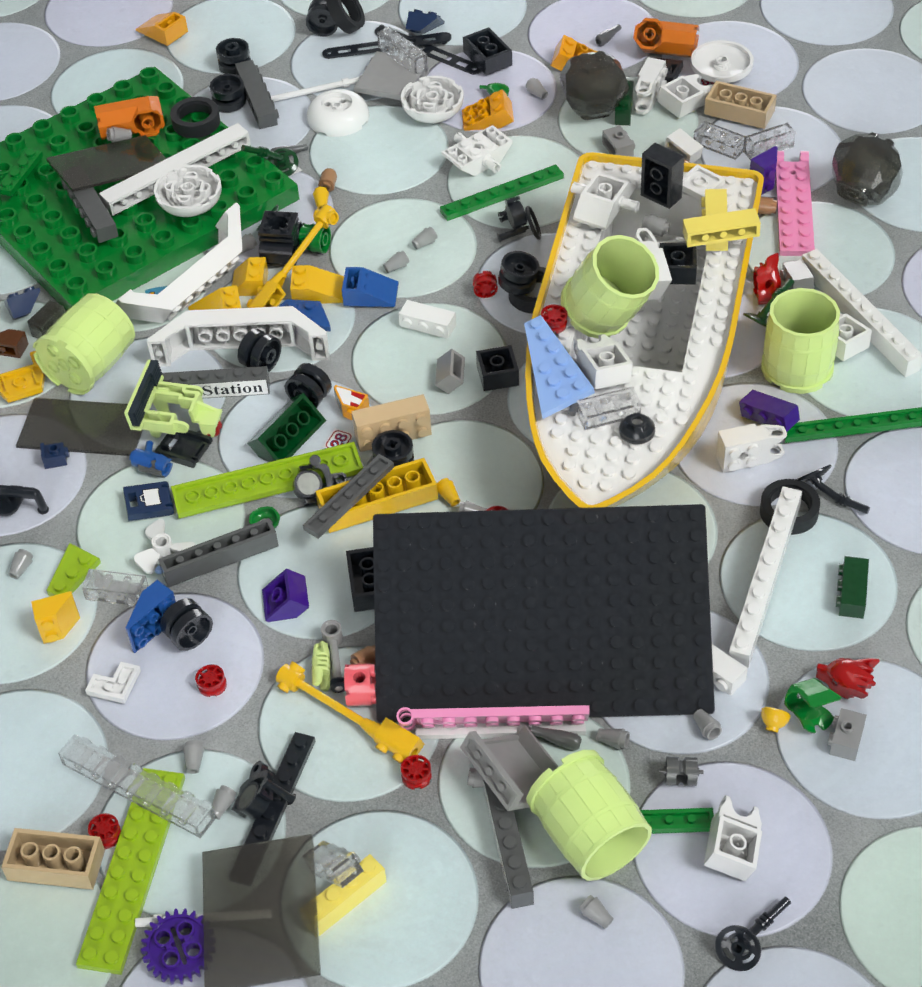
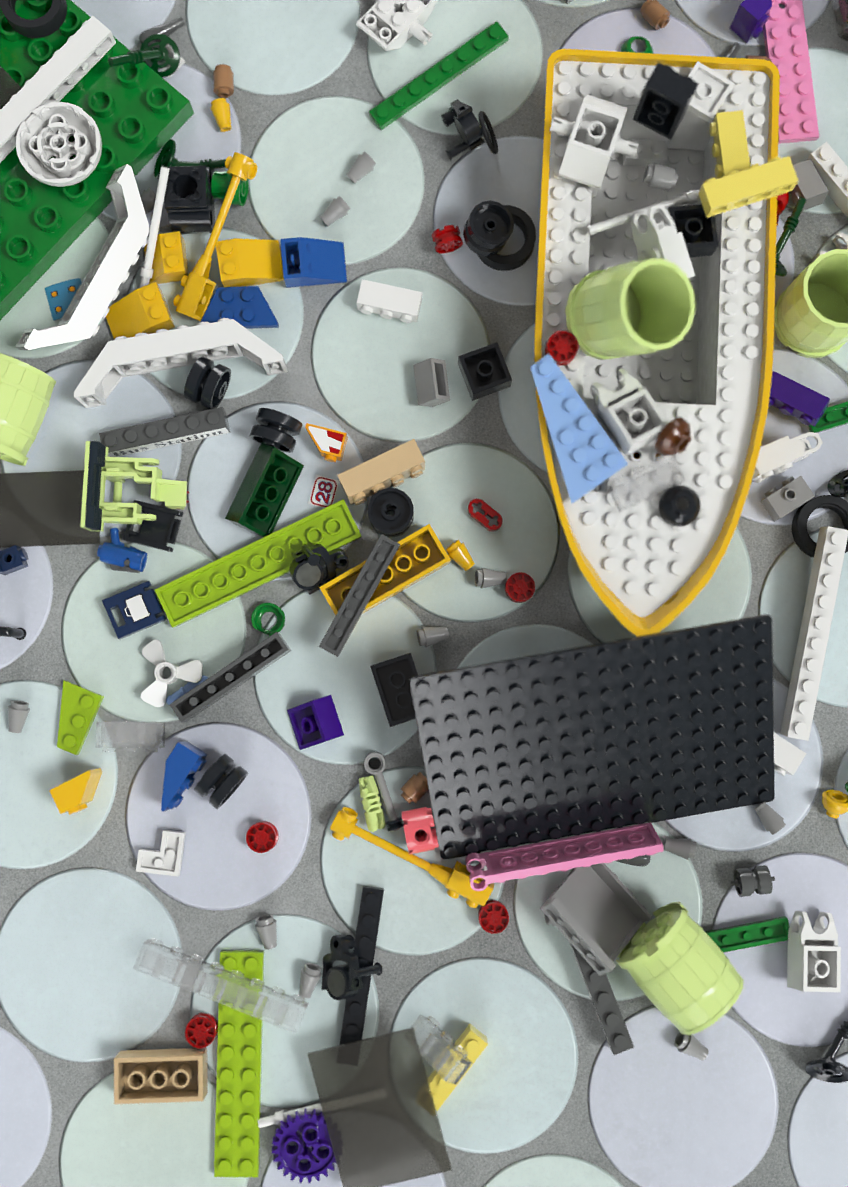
camera: 15 degrees left, 35 degrees up
none -> white bar [140,166,170,288]
none -> red beam [468,498,503,532]
none -> reddish brown piece [655,417,692,456]
none -> light grey brick [761,476,815,522]

